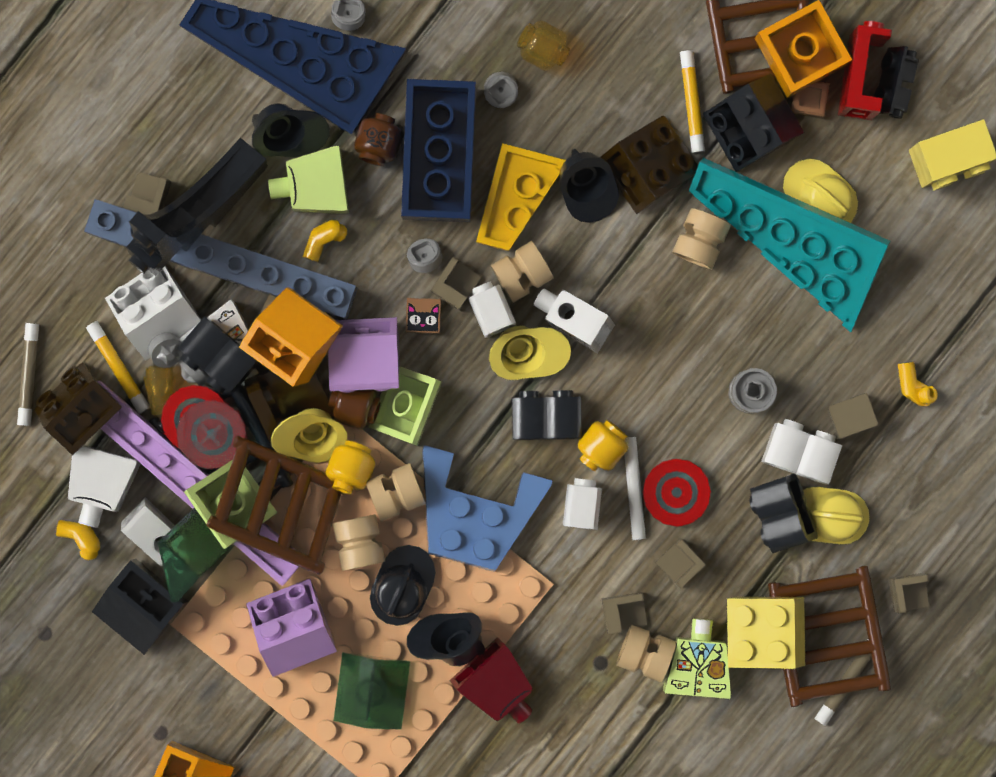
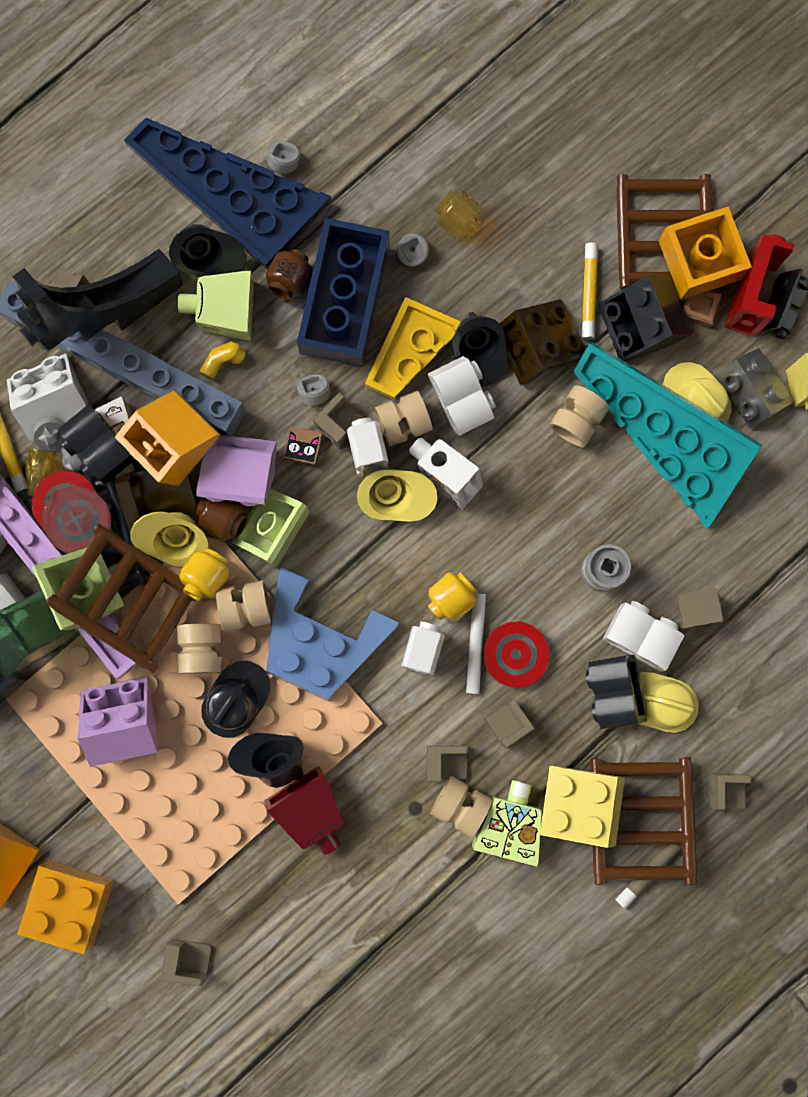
camera: 10 degrees right, 5 degrees down
clear green slope [333,652,410,730] -> none
black brick [512,390,582,440] -> none
yellow arm [897,362,938,406] -> none
none -> white brick [428,356,495,436]
none -> flat silver bracket [716,348,794,428]

